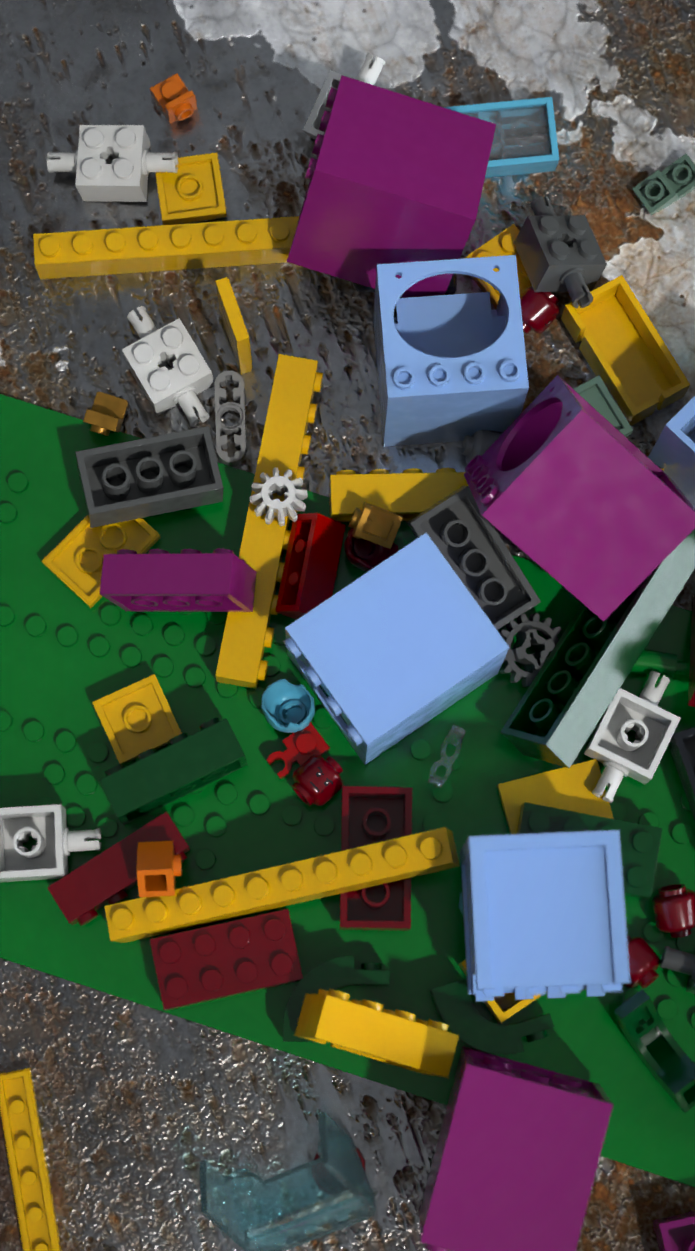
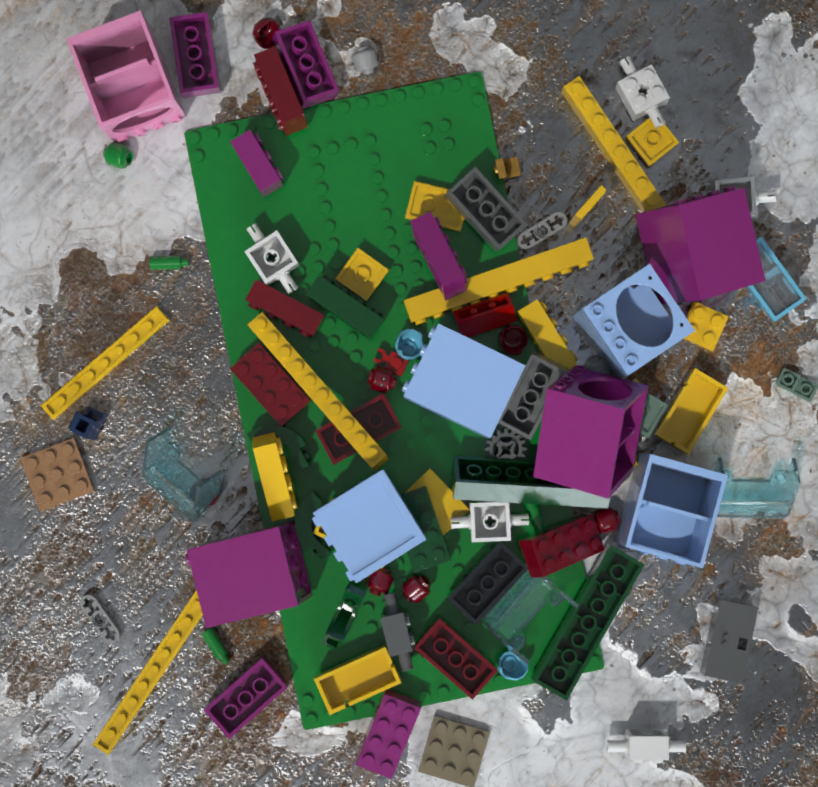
camera: 60 degrees right, 10 degrees up
white brick [122,306,214,427] -> none
orange brick [136,841,182,897] -> none
orange bracket [150,73,197,124] -> none
white gear [250,467,308,526] -> none
pearl gold bracket [349,502,403,549] -> none
clear cap [428,725,466,788] -> none
dark grey brick [514,196,607,308] -> none
dark red head [520,286,560,334] -> none

